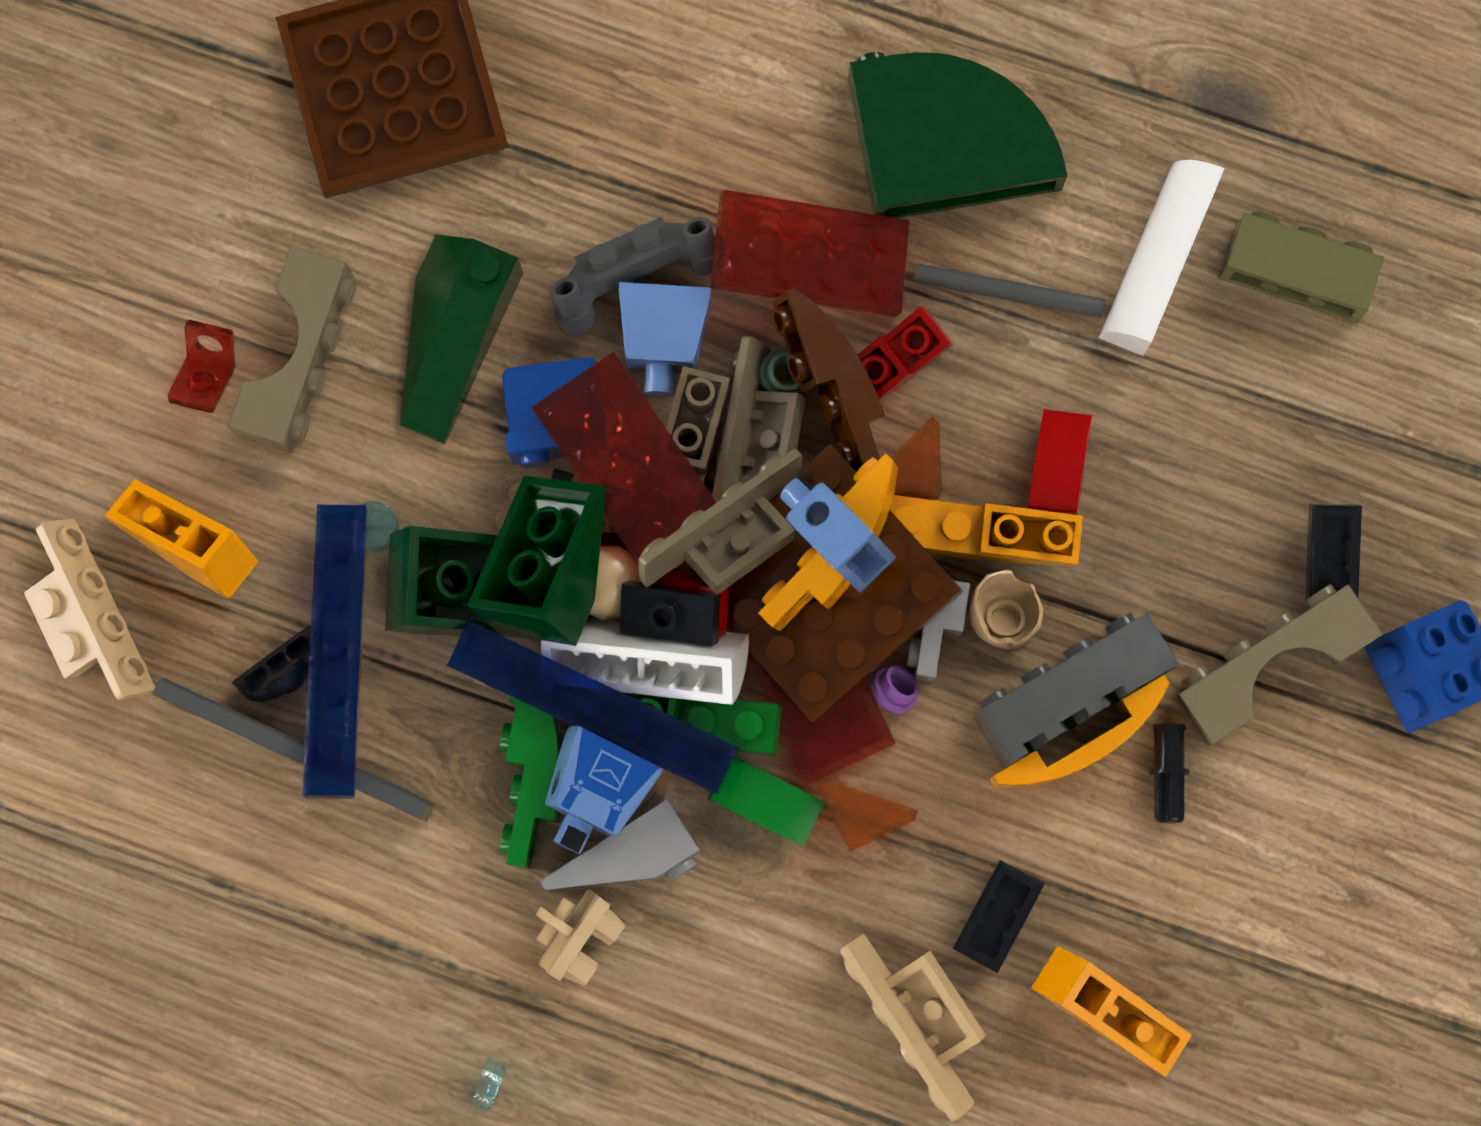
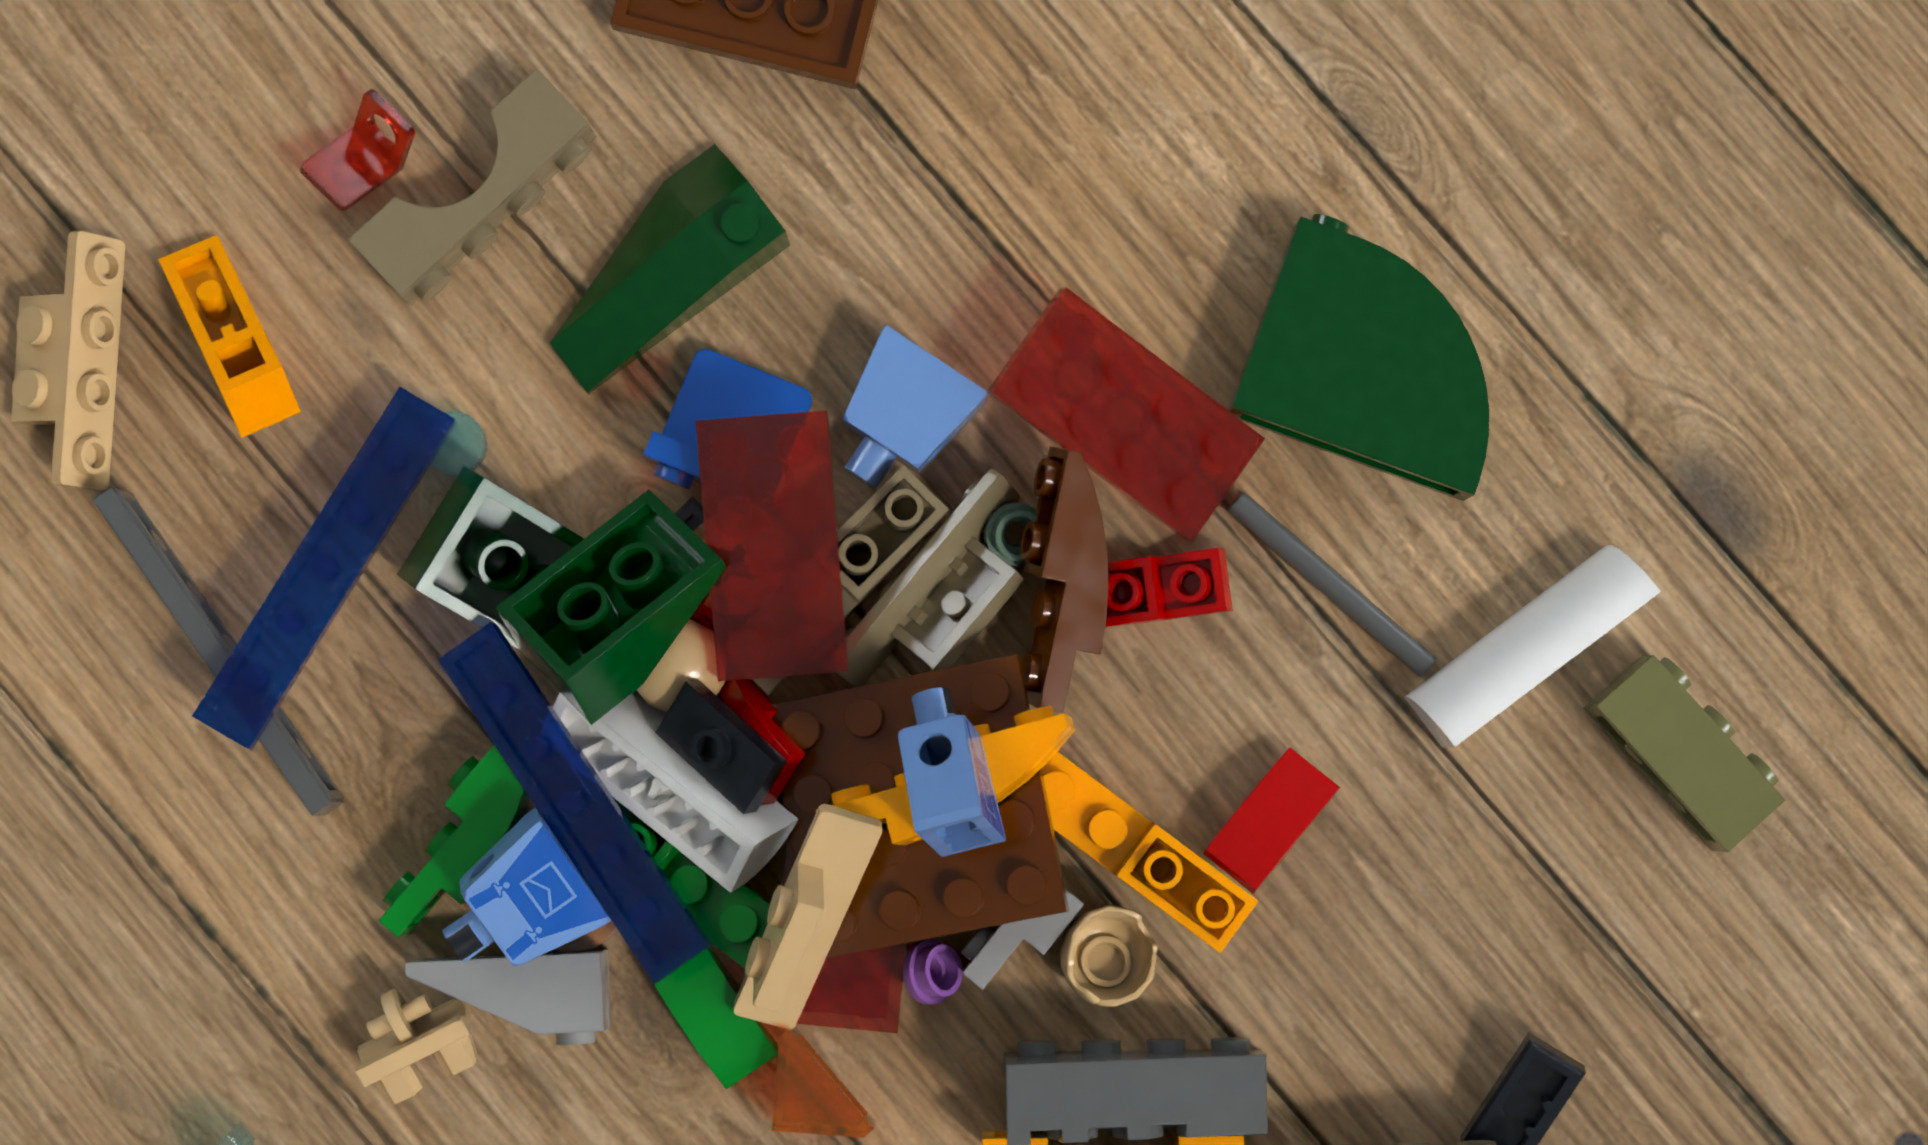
camera: 25 degrees right, 5 degrees up
black plate [232,624,323,702] -> none
dark grey plate [550,217,728,336] -> none
dark tan bracket [638,448,803,595] -> none
clear orange slope [891,416,942,500] -> none
none -> tan bracket [734,804,882,1029]

